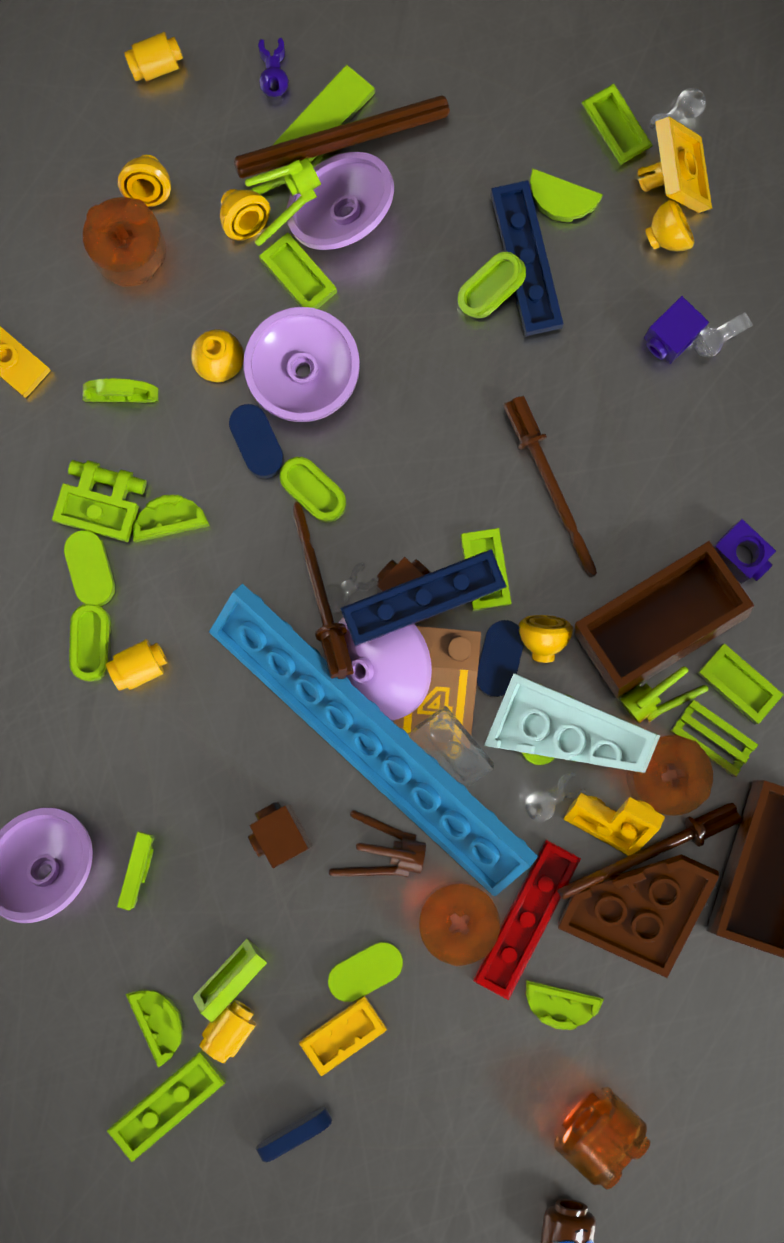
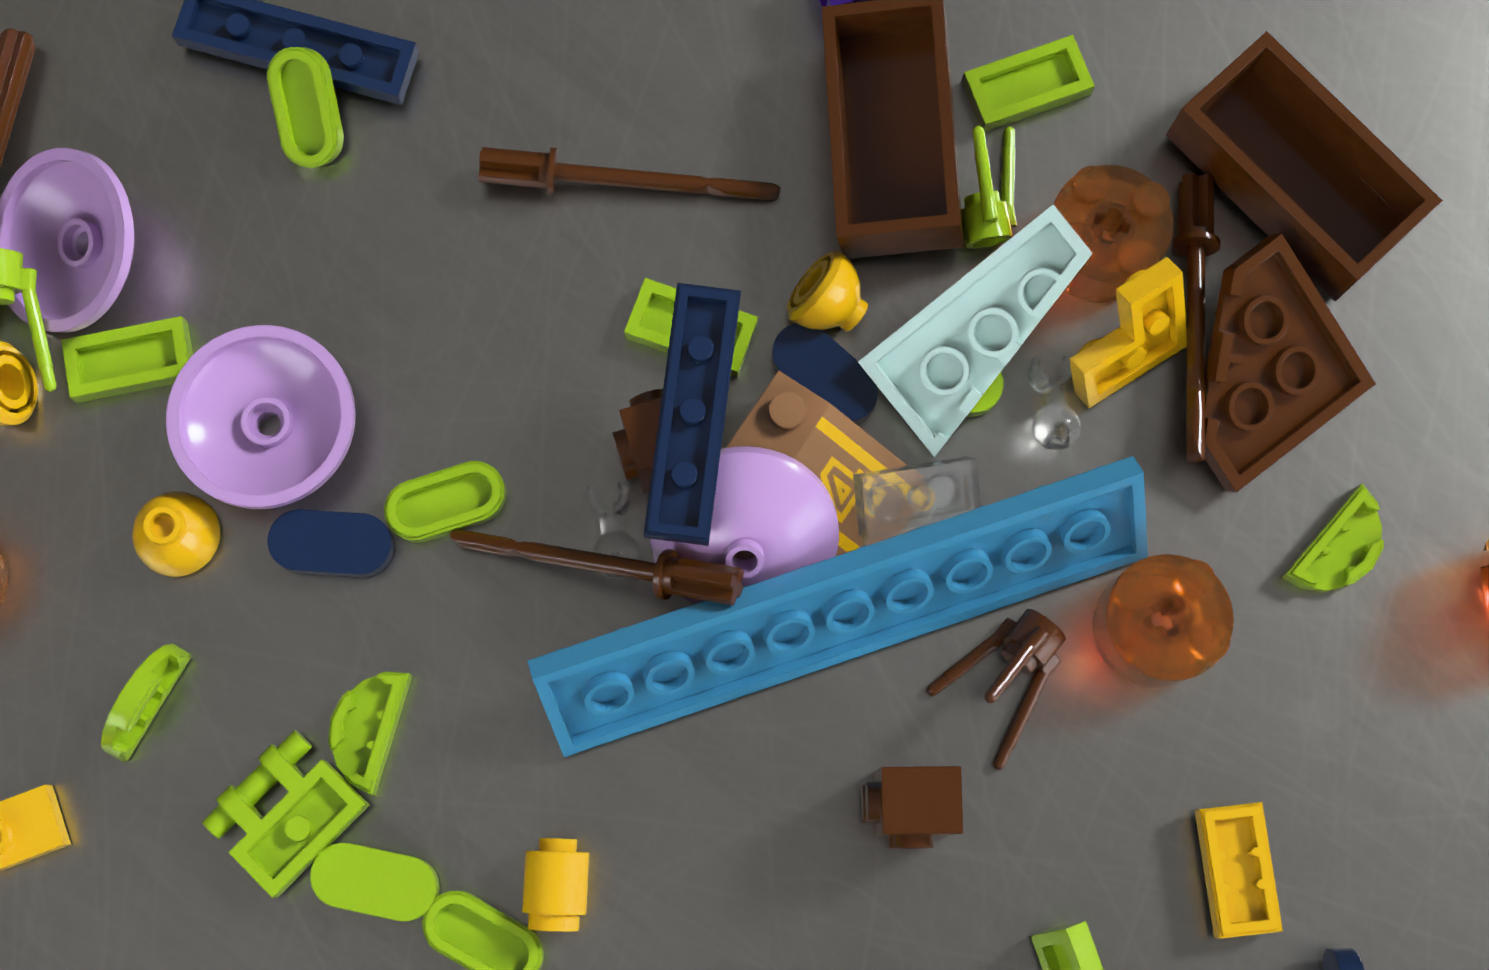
camera: 65 degrees left, 5 degrees down
lime tile [328,941,403,1002] -> none
red tile [473,840,581,1000] -> none
lime tile [669,699,758,777] -> none

